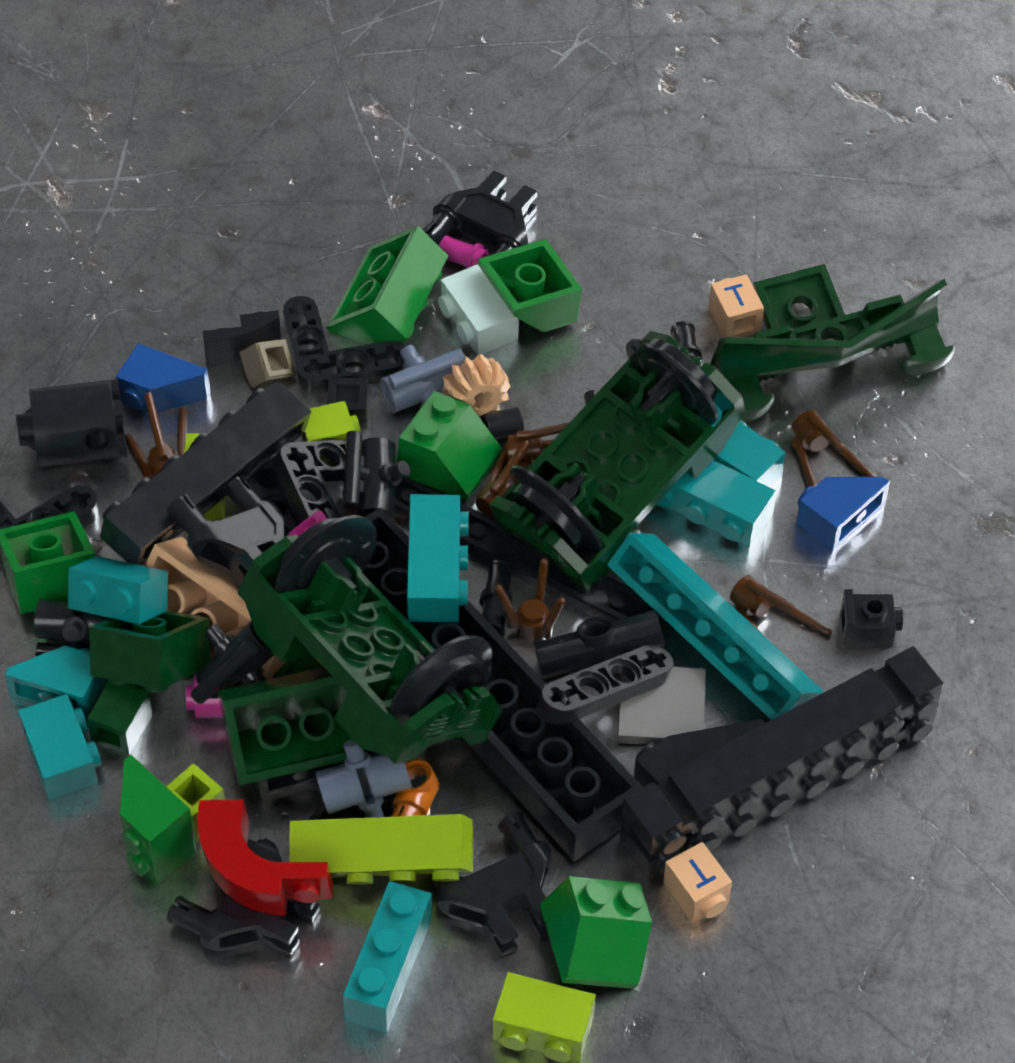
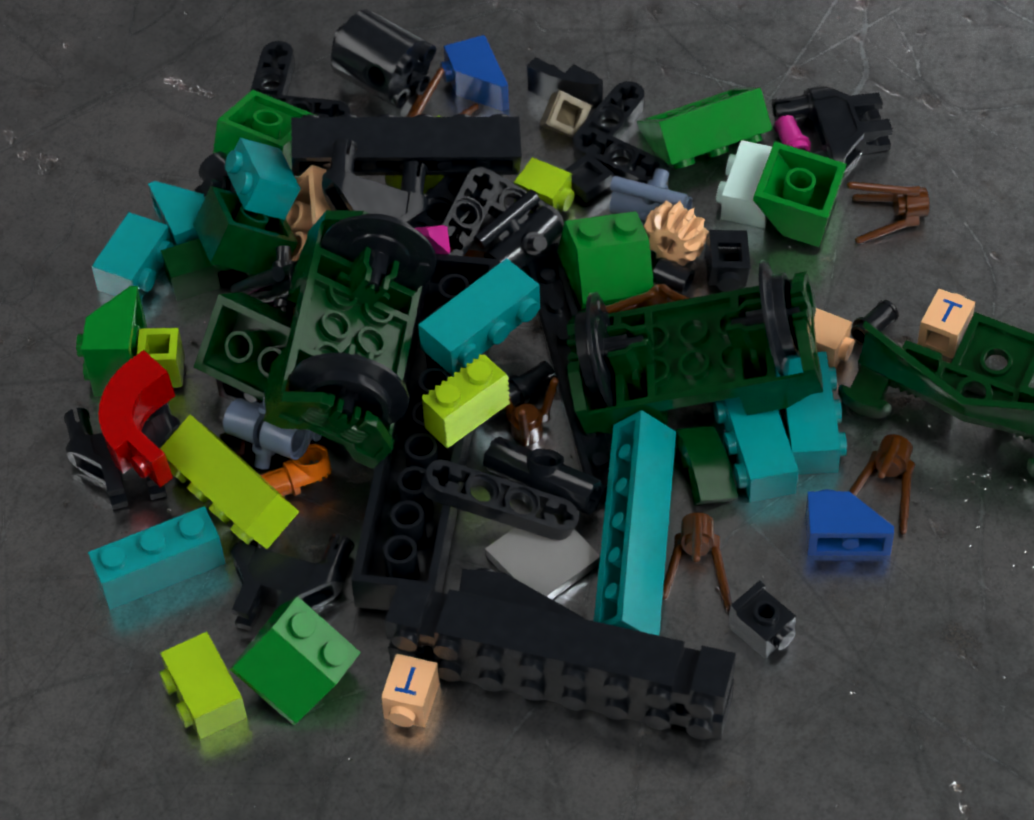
camera: 50 degrees right, 0 degrees up
none -> lime brick [422,354,510,448]
none -> dark green slope [675,426,738,505]
none -> black brick [704,230,751,292]
none -> reddish brown plant [847,181,930,244]

